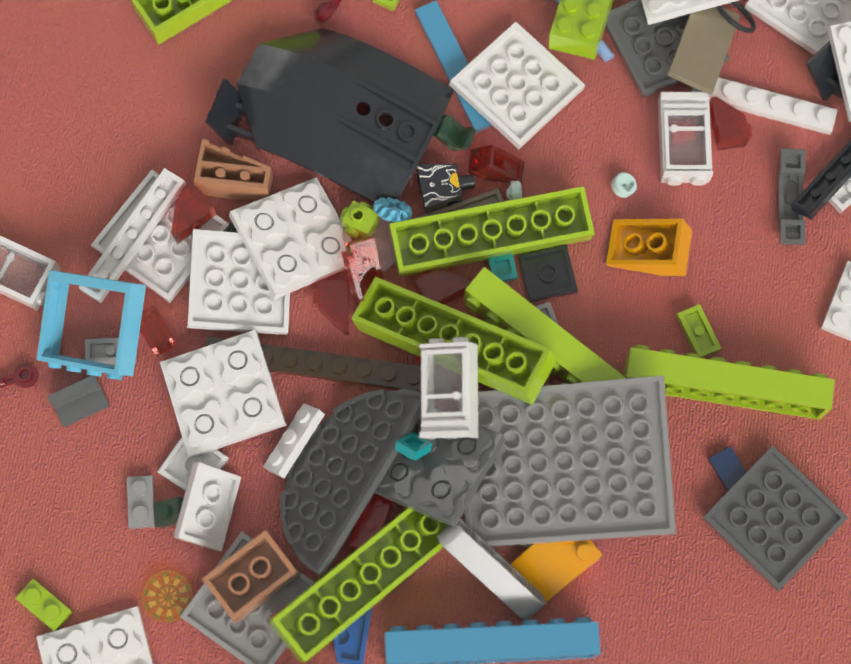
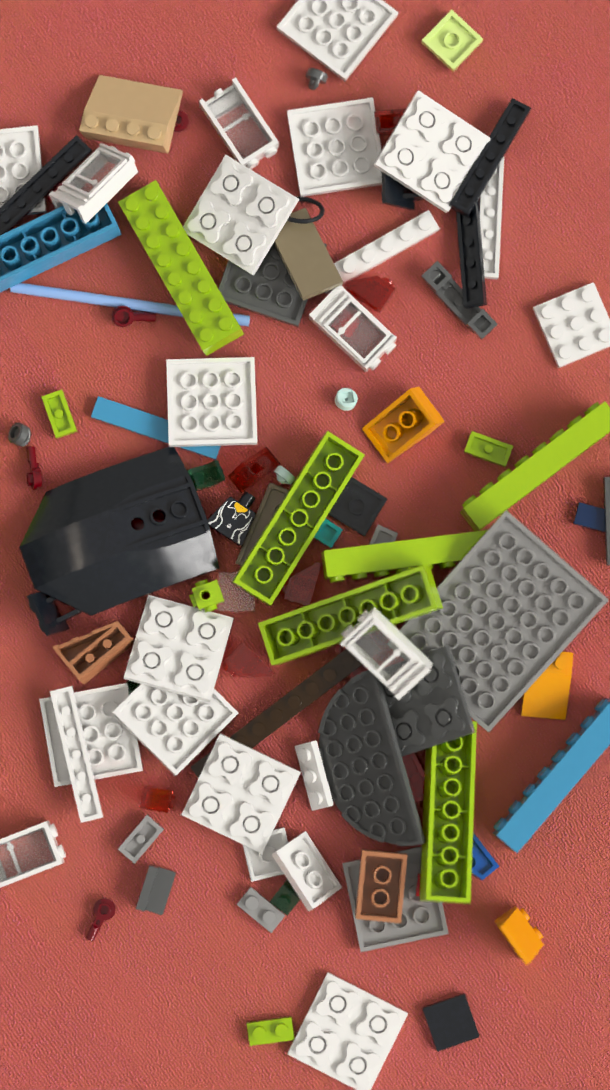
camera: 50 degrees left, 10 degrees up
medium azure window [36,270,146,380] -> none
clear yellow tile [141,570,194,623] -> none
clear red slope [171,185,216,245] -> none
clear red bracket [341,236,384,302] -> none
medium azure gear [373,197,412,223] -> none
teal plate [395,432,432,461] -> none
beam [437,519,546,620] -> none

